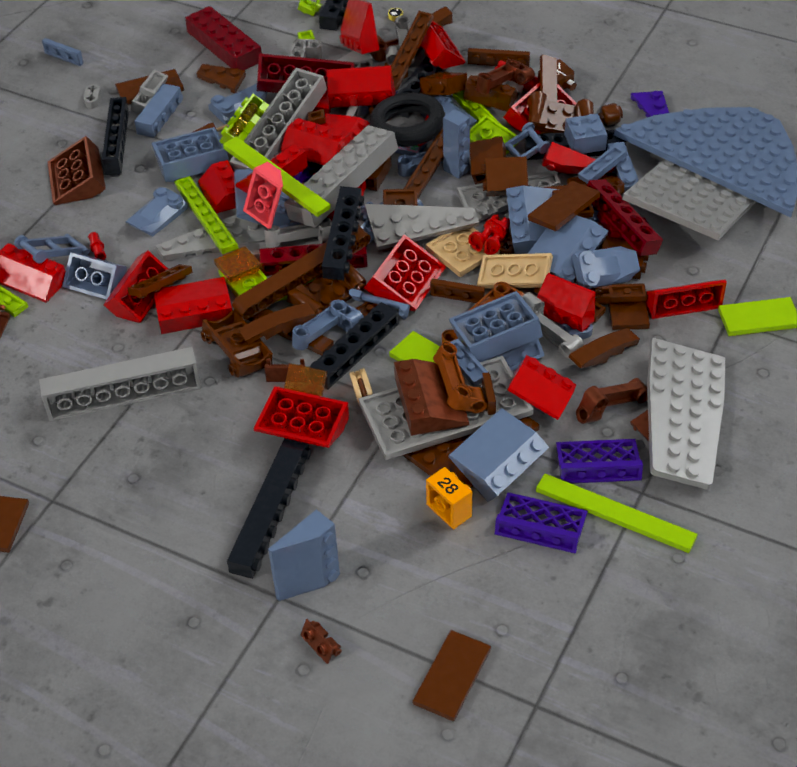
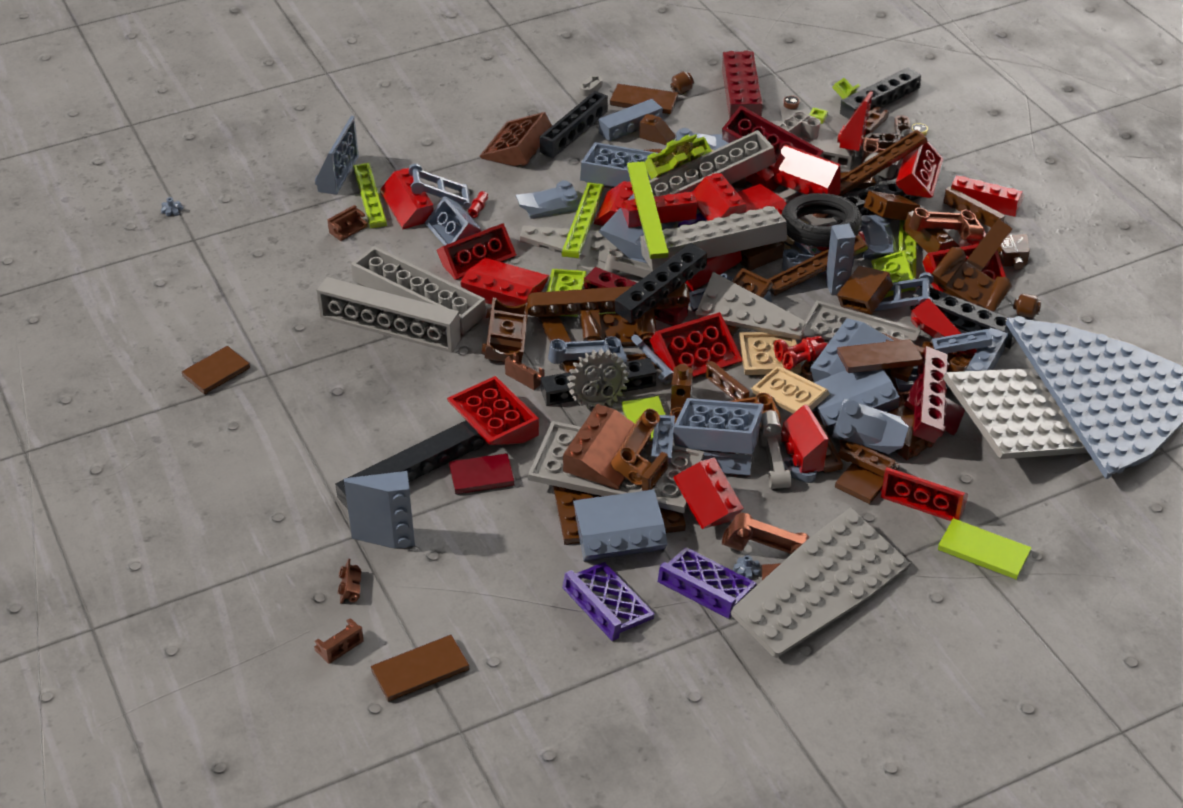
camera: 35 degrees right, 5 degrees down
sand blue tile [42,38,84,66] -> none
reddish brown plate [128,264,193,298] -> none
light grey slope [131,69,168,114] -> none
reddish brown wing [197,64,246,94] -> none
clear orange tile [214,246,262,282] -> none
reddish brown slope [238,302,316,345] -> none
coral slope [243,161,283,229] -> none
clear orange tile [284,363,328,396] -> none
reddish brown plate [308,109,326,125] -> none
tan head [349,368,373,406] -> none
light orange brick [426,467,473,530] -> none
reddish brown slope [432,6,453,26] -> none
reddish brown brick [481,156,528,197] -> none
lime tile [536,473,698,553] -> none
sand blue brick [564,114,607,154] -> none
reddish brown slope [569,328,640,368] -> none
dark purple wing [630,91,669,118] -> none
none -> copper hinge [314,618,364,664]
none -> light grey brick [351,246,486,335]
none -> dark red tile [449,453,515,494]
none -> light grey gear [567,349,629,409]
none -> reddish brown slope [640,114,676,146]
none -> reddish brown head [670,71,694,95]
none -> reddish brown torso [670,364,693,410]
none -> sand blue plant [733,555,760,579]
none -> tile [783,96,799,109]
none -> reddish brown beam [866,115,911,148]
none -> red slope [951,175,1024,217]

